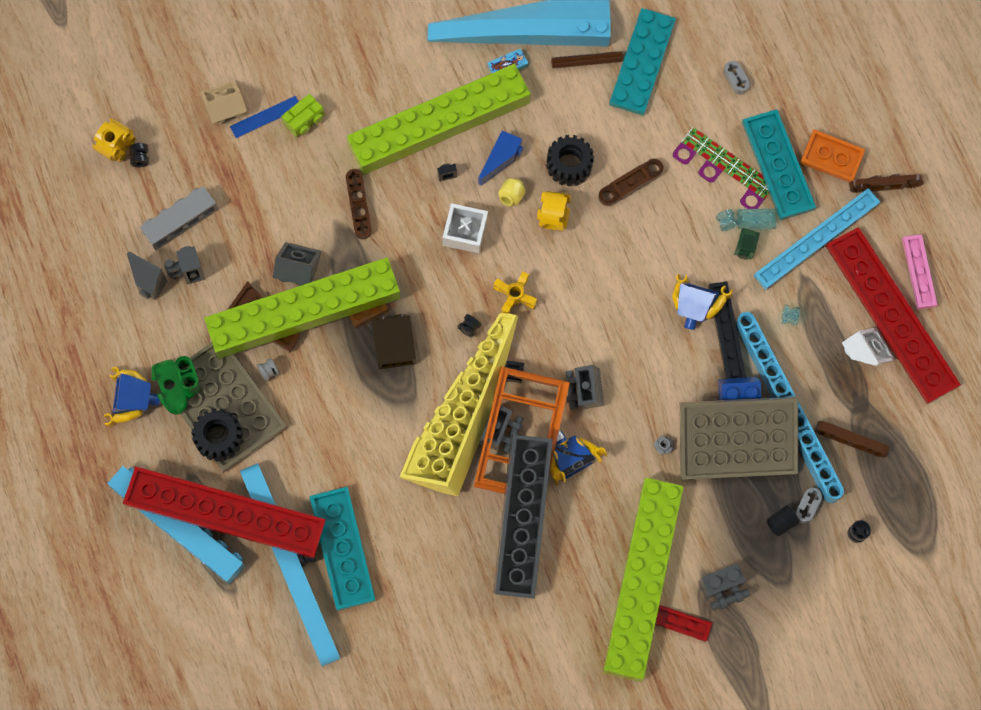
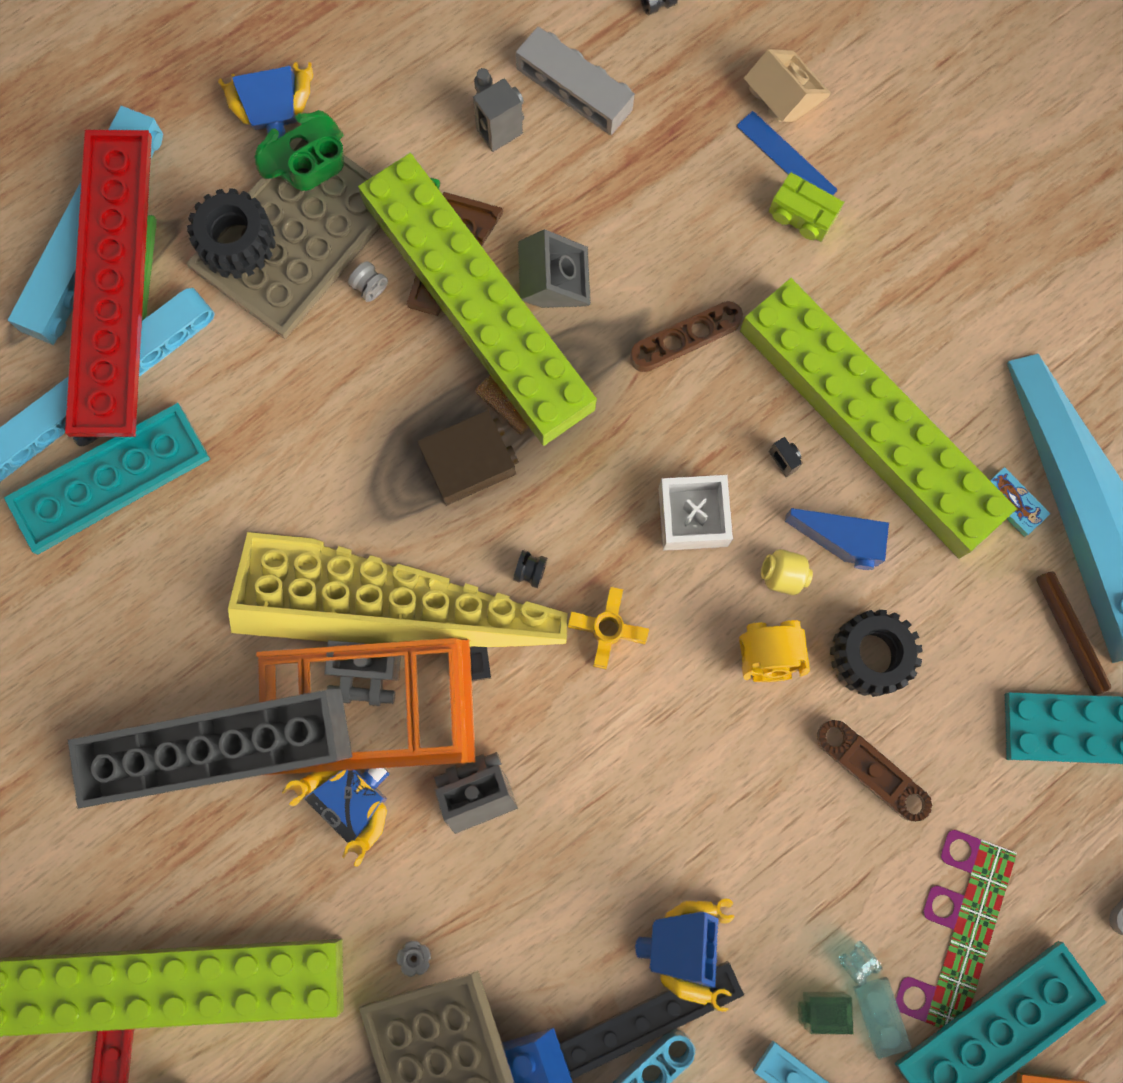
camera: 75 degrees right, 5 degrees up
dark grey slope [127,252,167,300] -> none

